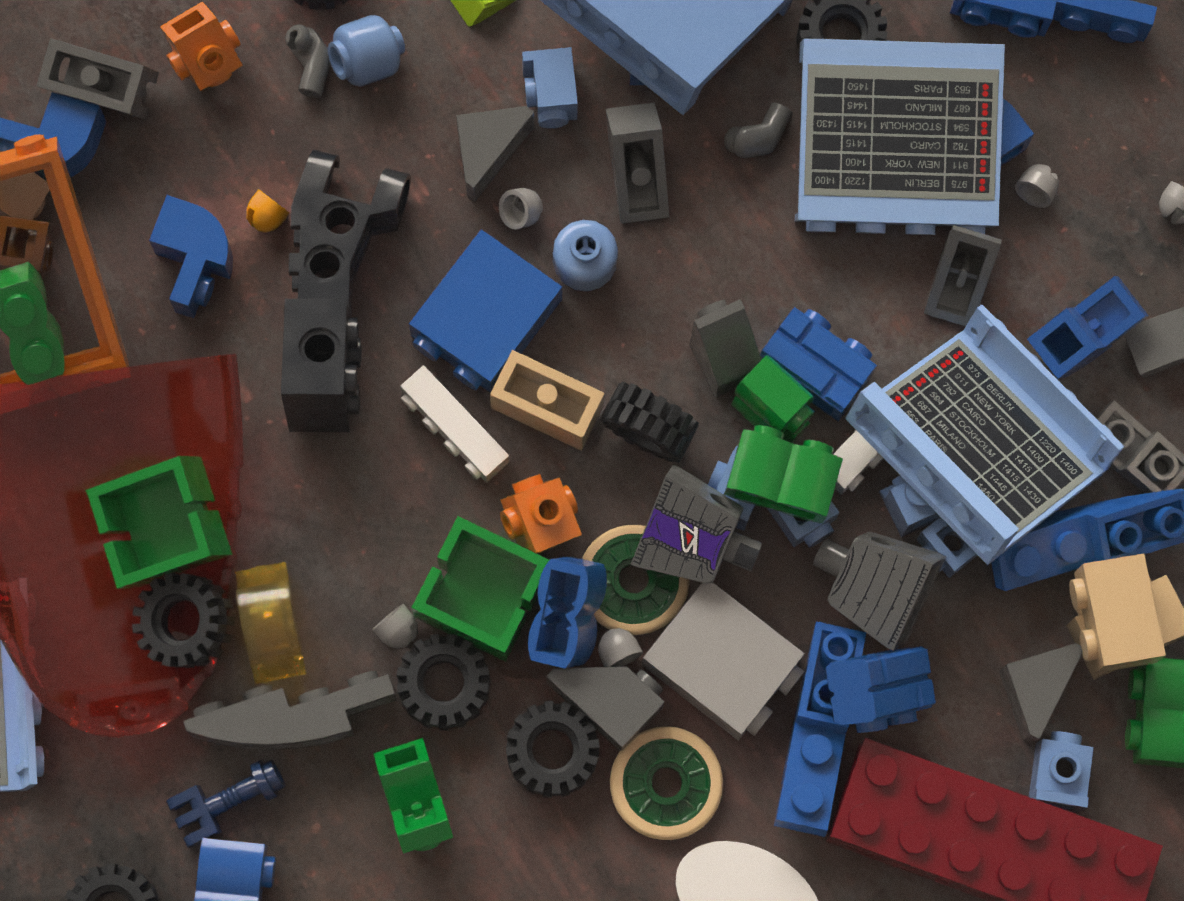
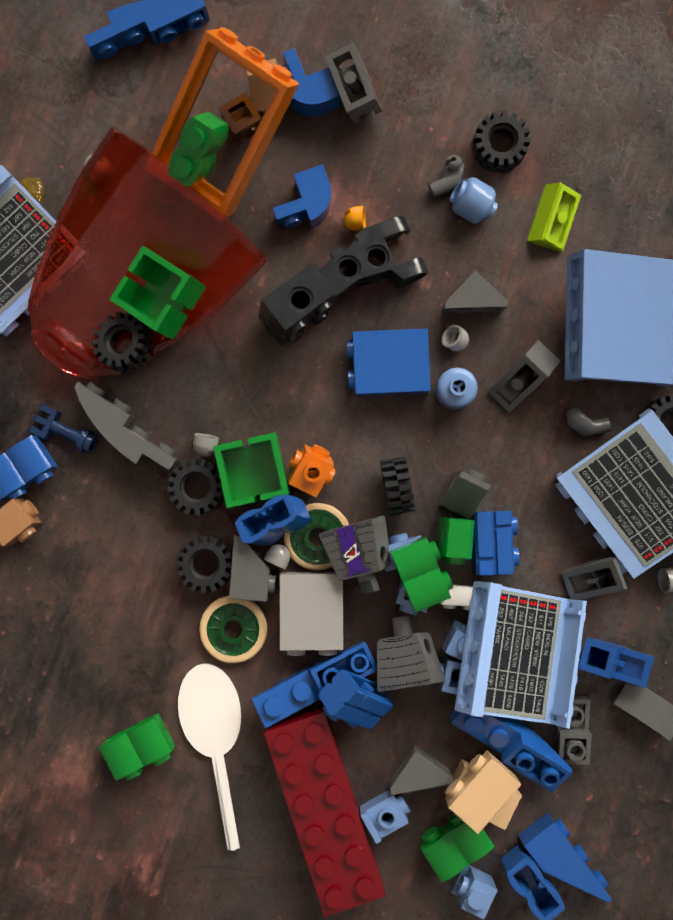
camera: 50 degrees right, 10 degrees up
orange brick [160,2,243,91] -> none
clear yellow brick [236,561,306,684] -> none
green brick [373,738,454,854] -> none
white piece [400,365,510,483] -> none
tan brick [490,350,604,451] -> none
medium blue brick [522,47,578,128] -> none

